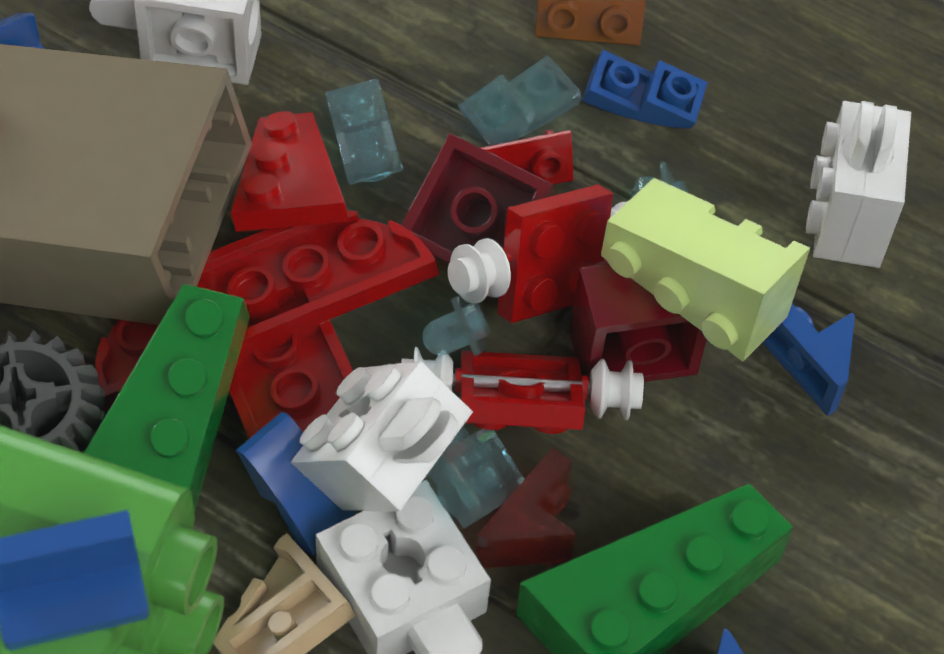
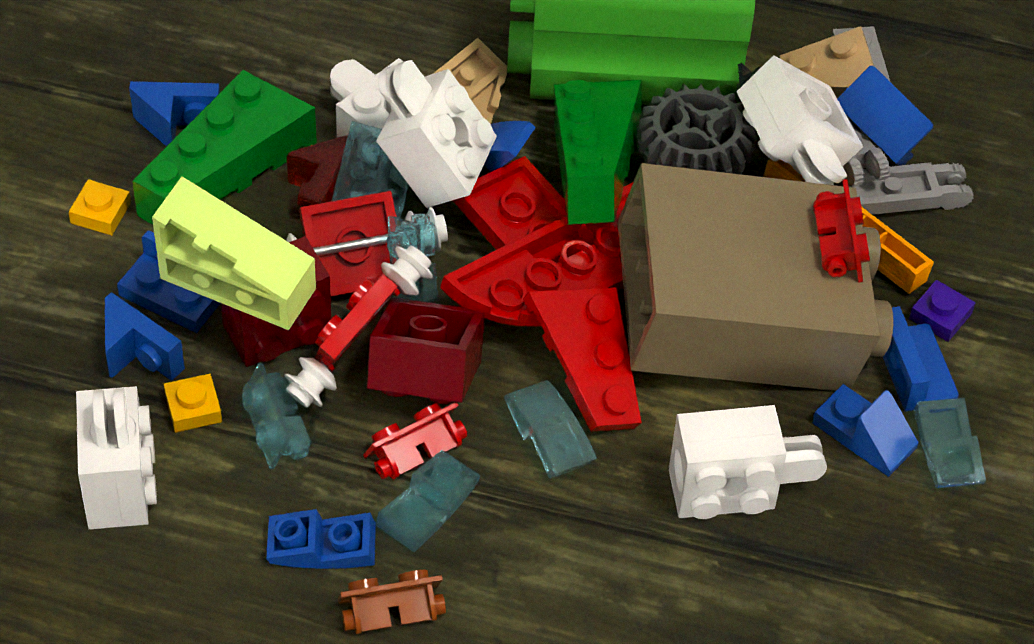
camera: 165 degrees right, 5 degrees down
none -> yellow plate [69,179,131,236]
none -> blue bracket [117,230,221,333]

